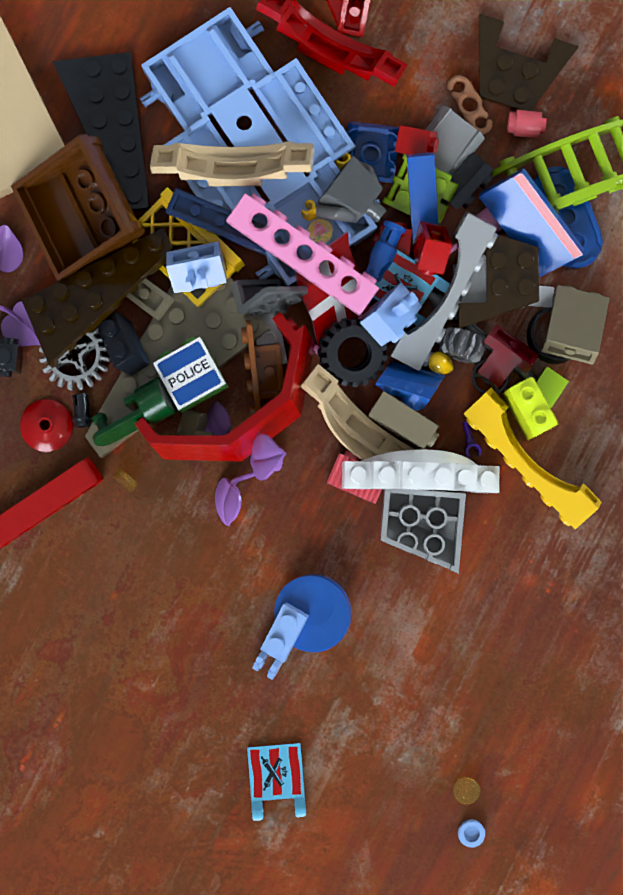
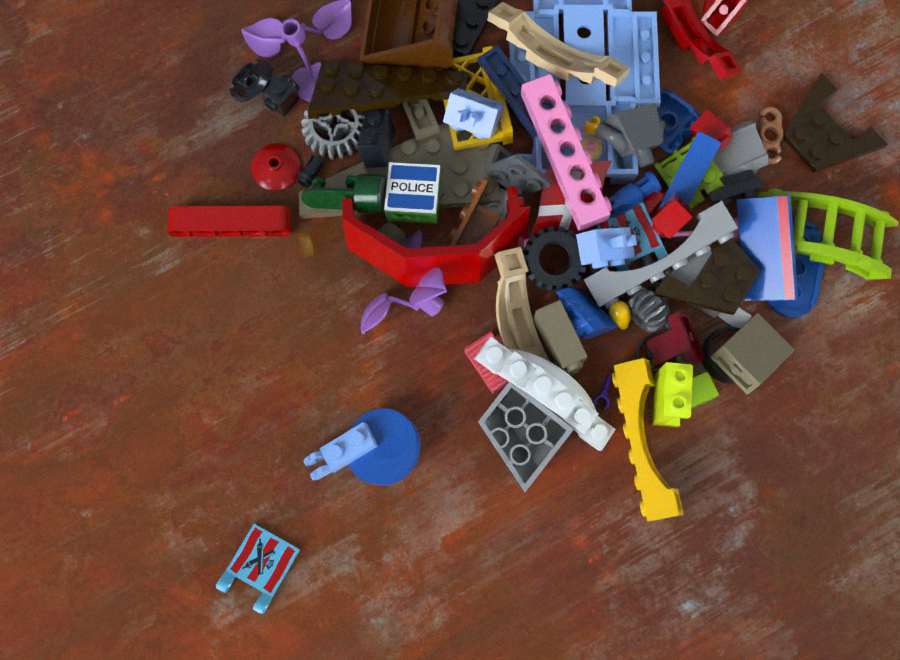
camera: 30 degrees right, 10 degrees down
coral brick [507,110,547,139] -> none

